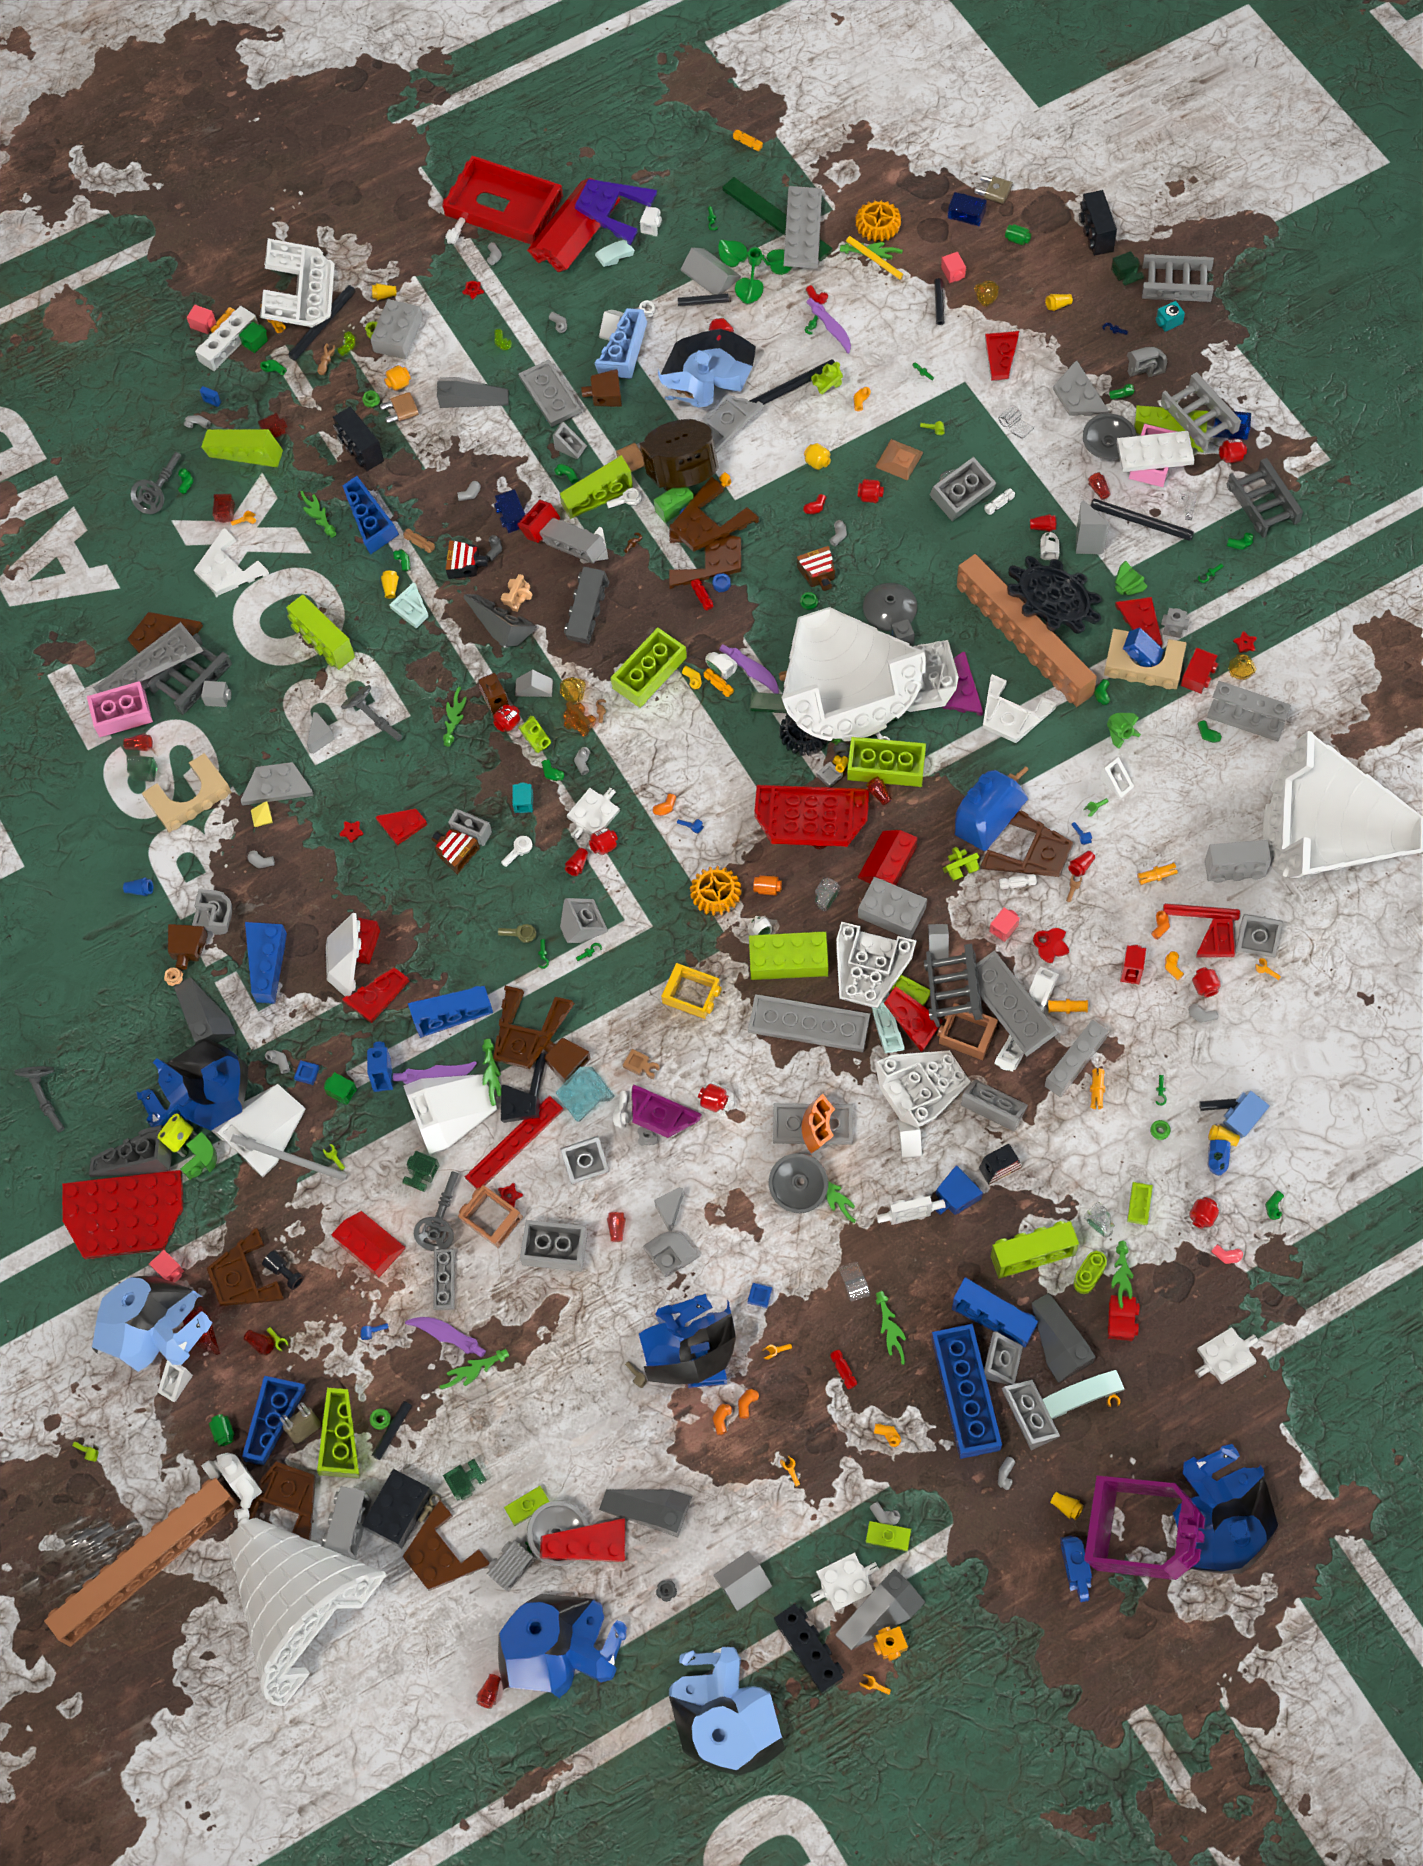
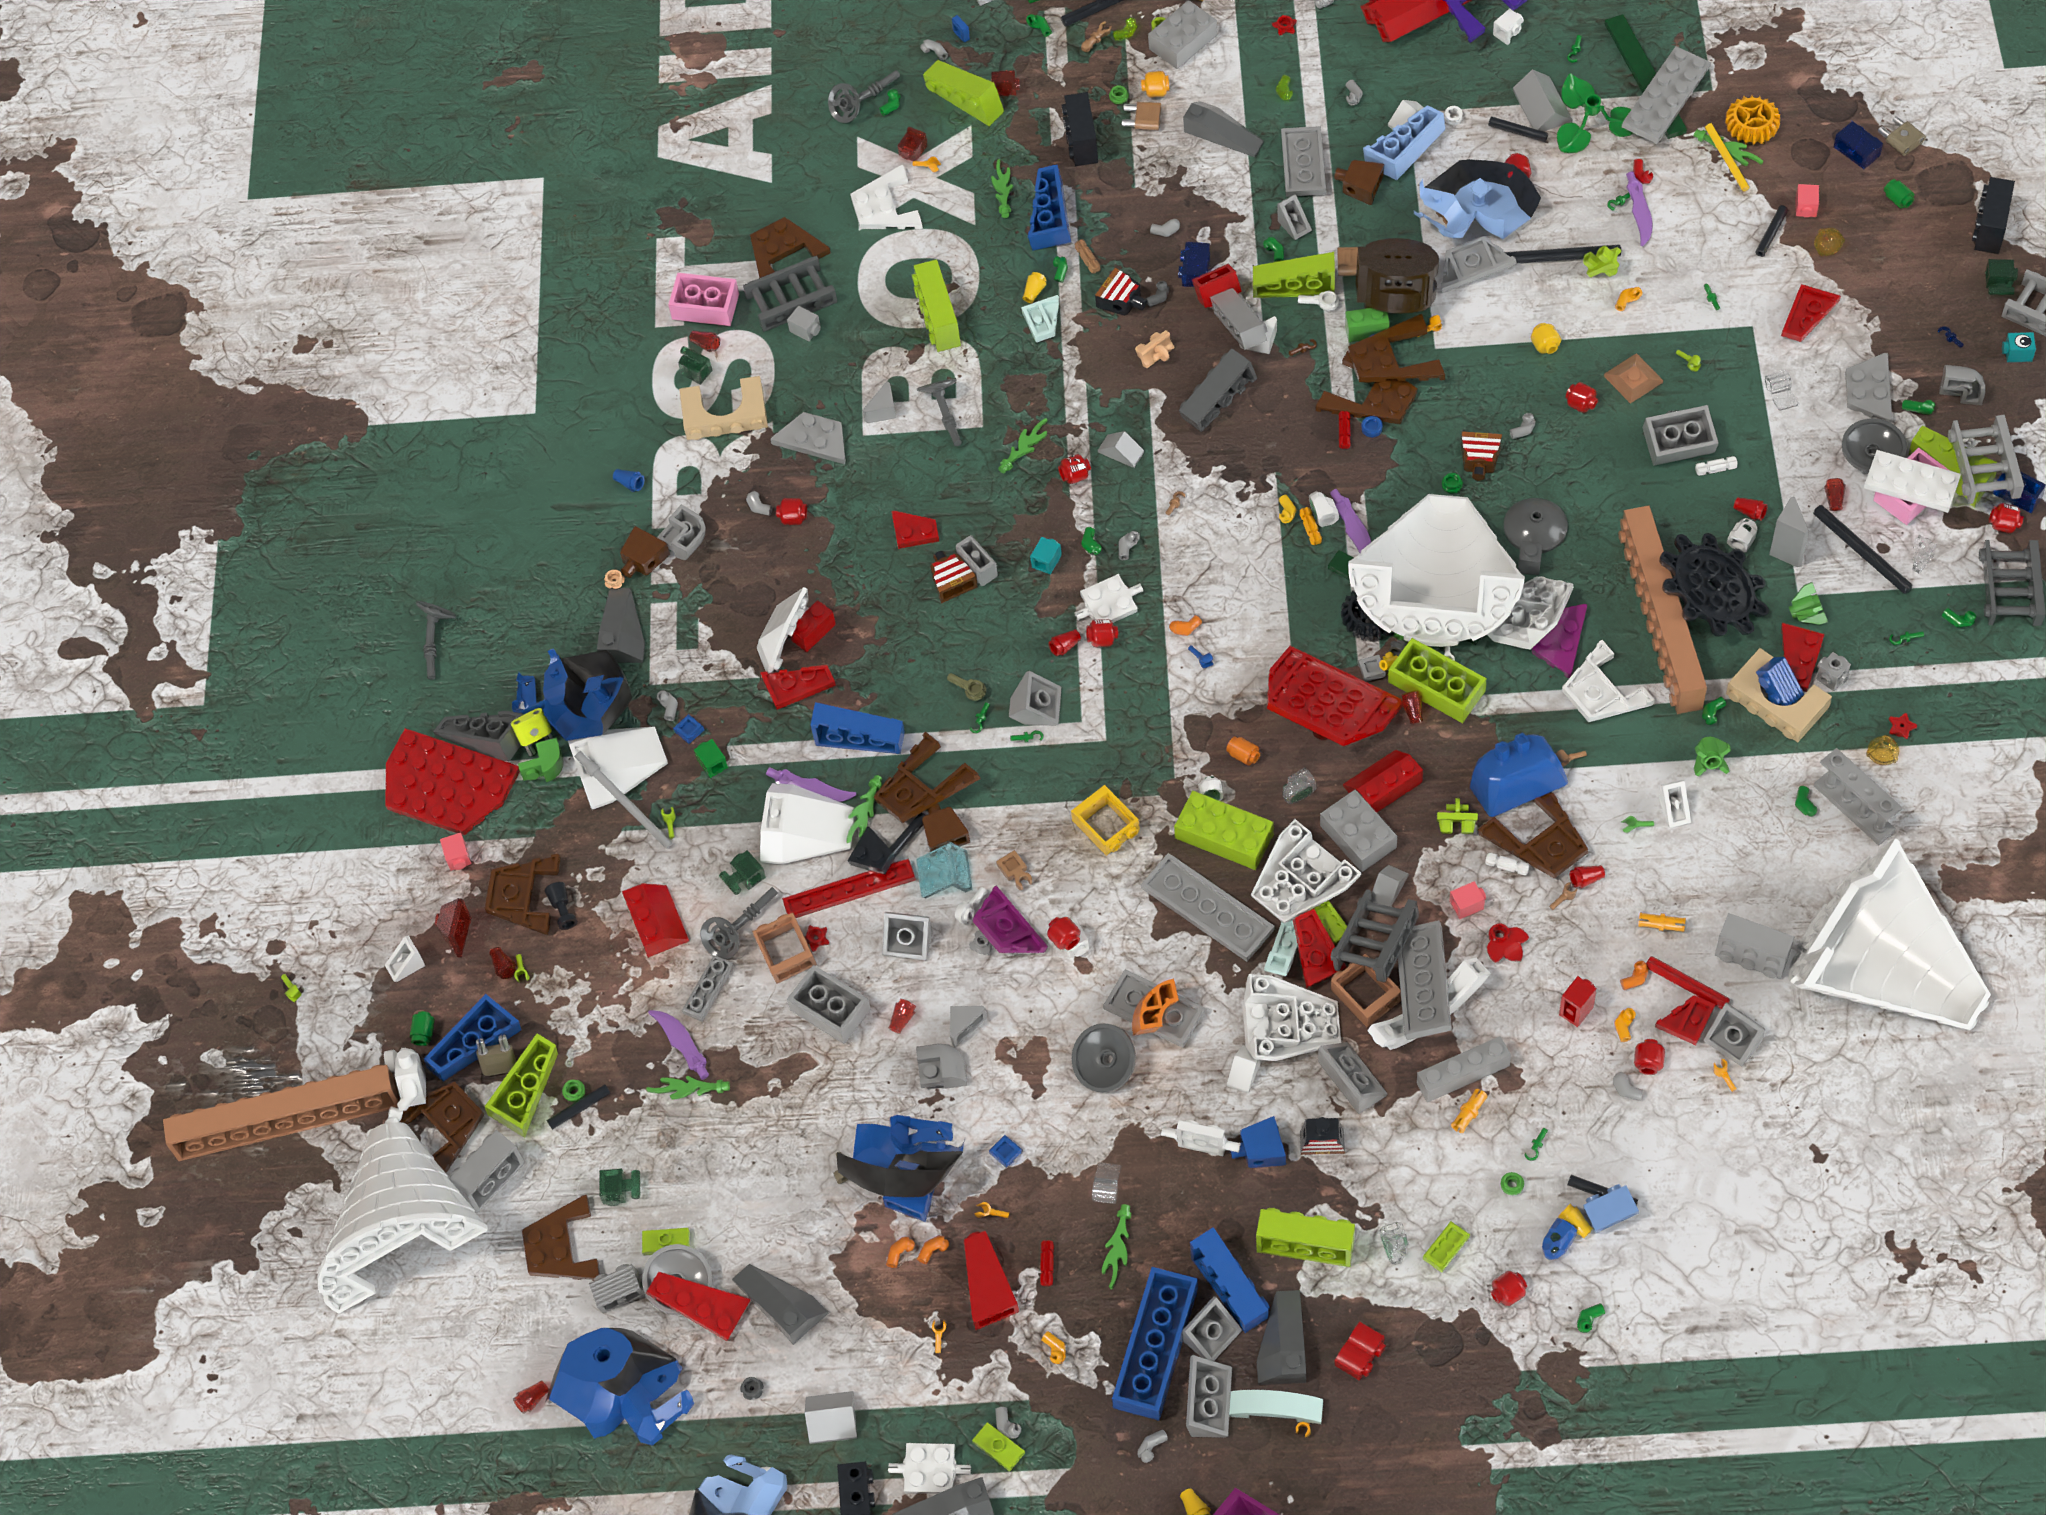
camera: 30 degrees right, 5 degrees down
light blue piece [92,1276,212,1372] -> none
light grey wing [93,622,203,693] -> none
blue wedge [245,922,287,1004] -> none
light yellow slope [251,802,273,827] -> none
red plate [339,821,364,843] -> none
blue hand [361,1323,389,1340] -> none
black brick [362,1469,433,1549] -> none
blue torso [367,1042,393,1092] -> none
dark tan hand [418,1494,441,1523] -> none
dark grey wedge [463,594,537,648] -> none
reddish brown torso [478,673,509,716] -> none
white plate [501,836,532,867] -> none
lime hips [518,716,551,753] -> none
clear yellow piece [560,677,586,703] -> none
clear orange hips [563,701,596,737] -> none
light aqua slope [595,240,635,267] -> none
lime brick [611,627,687,708] -> none
light orange gear [690,865,741,916] -> none
red arm [803,494,826,514] -> none
bright green piece [826,1181,856,1223] -> none
yellow cone [1045,294,1073,311] -> none
light orange pin [1048,999,1088,1014] -> none
blue hand [1071,822,1092,845] -> none
lime brick [1073,1251,1107,1294] -> none
bright green piece [1111,1241,1134,1309] -> none
red brick [1181,648,1218,694] -> none
white plate [1195,1327,1258,1384] -> none
coral arm [1211,1244,1243,1264] -> none
none -> red head [776,498,807,525]
none -> red slope [964,1231,1019,1330]

